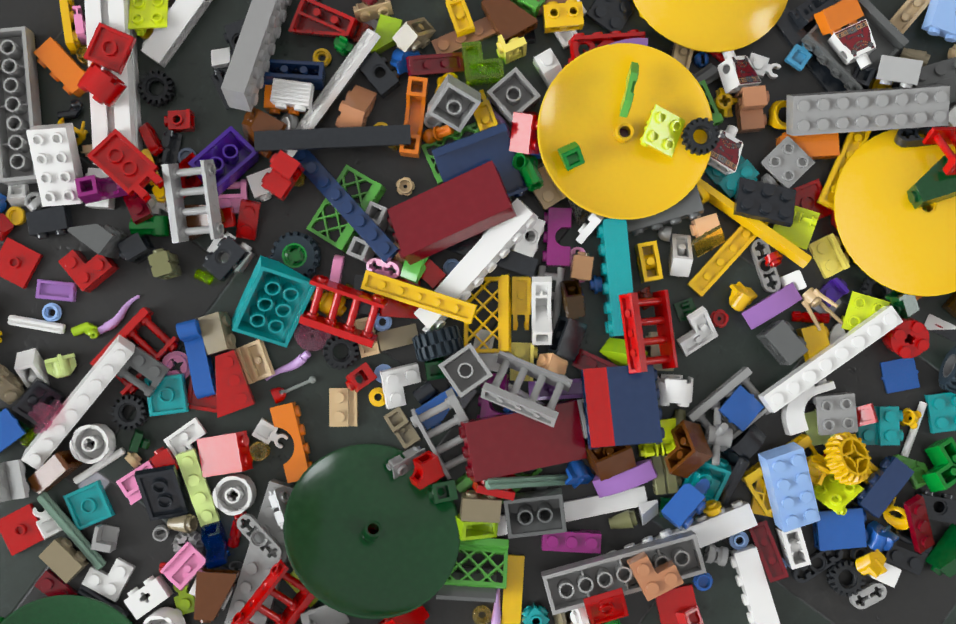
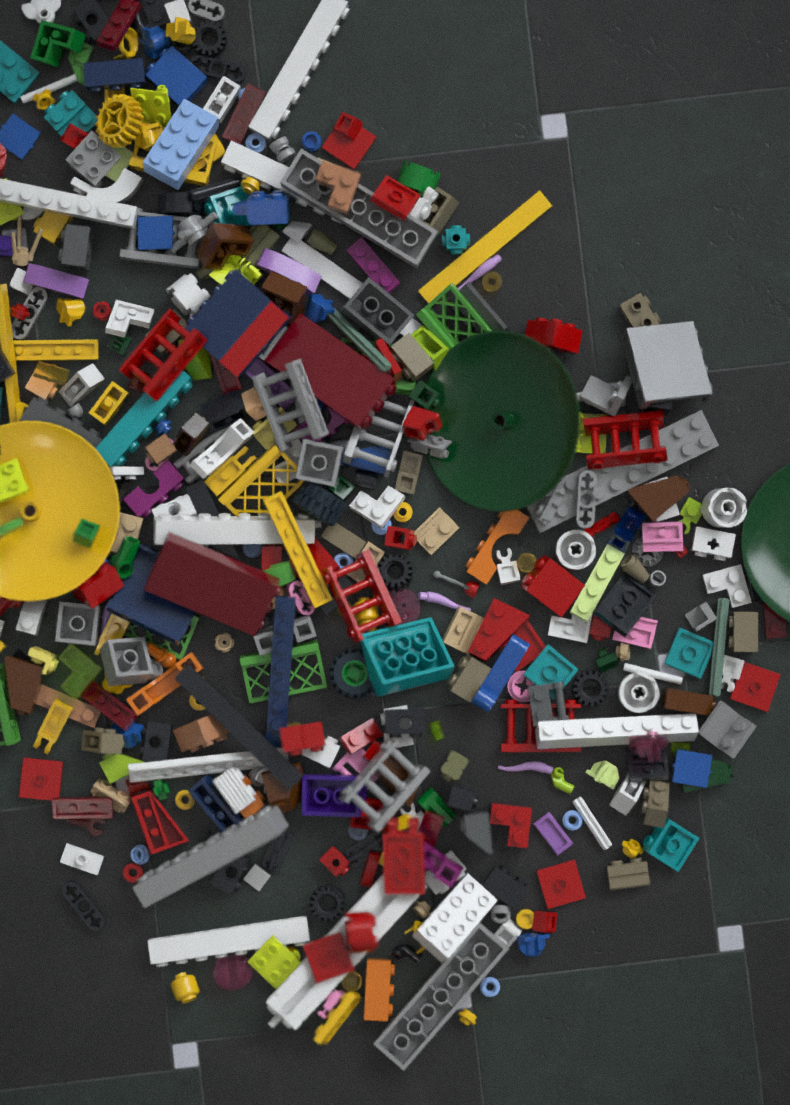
camera: 135 degrees left, 0 degrees up
bright pink beam [329,254,345,284] -> none
red axle [791,311,830,324] -> none

